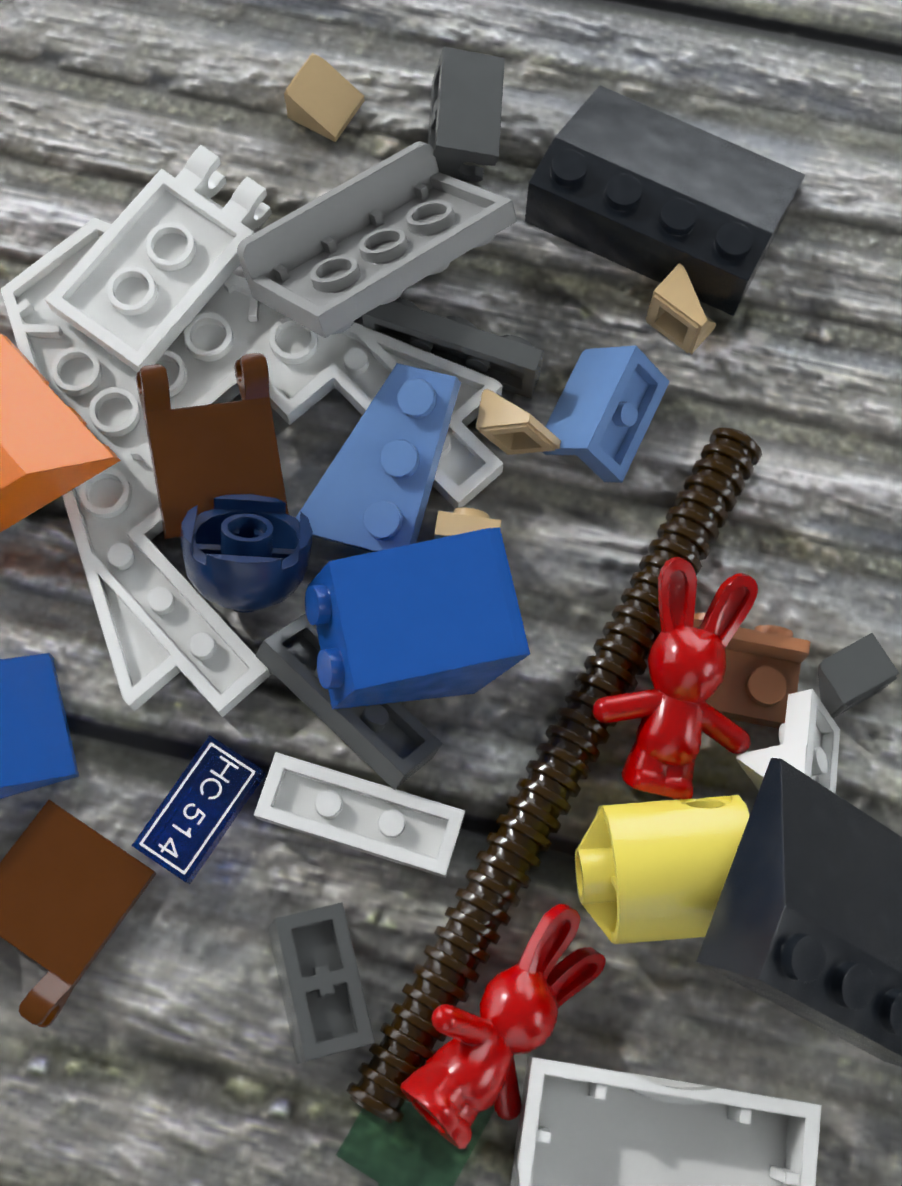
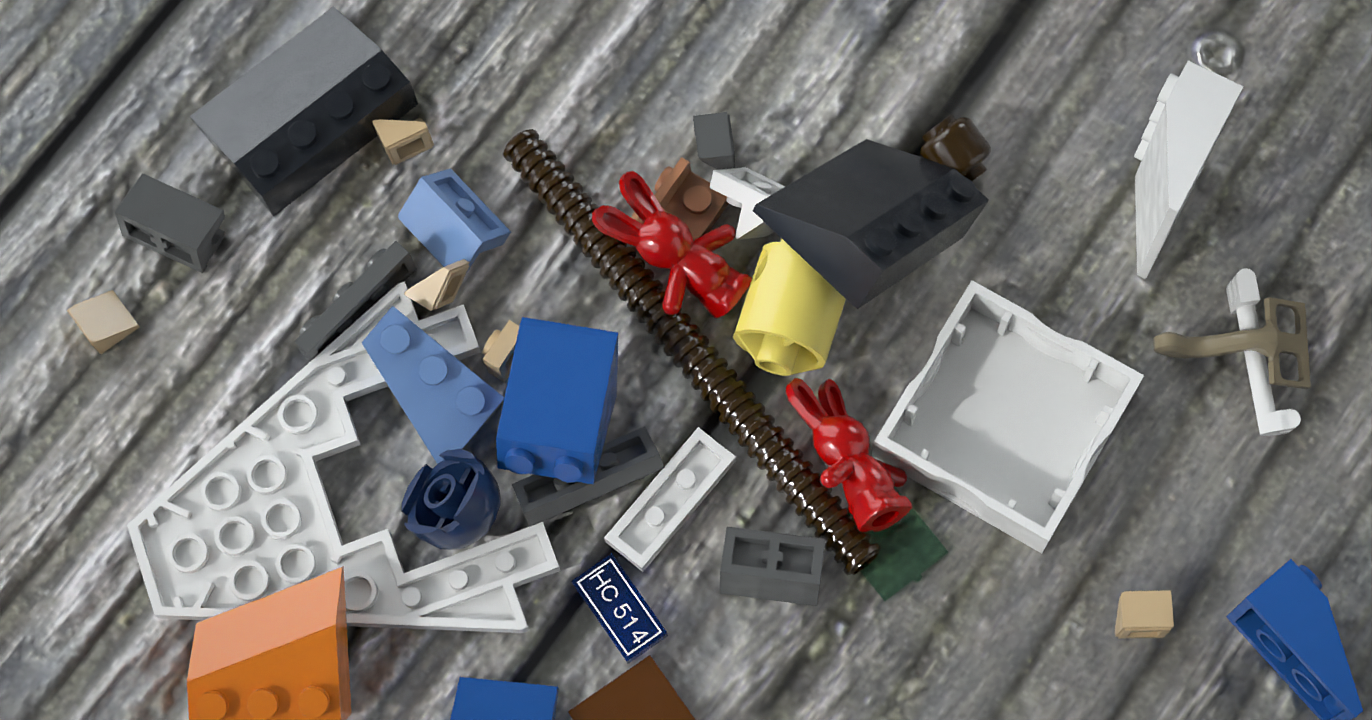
camera: 60 degrees left, 0 degrees up
white tile [45,145,272,372] -> none
reddish brown flag [136,353,289,539] -> none
light grey bracket [237,141,517,338] -> none

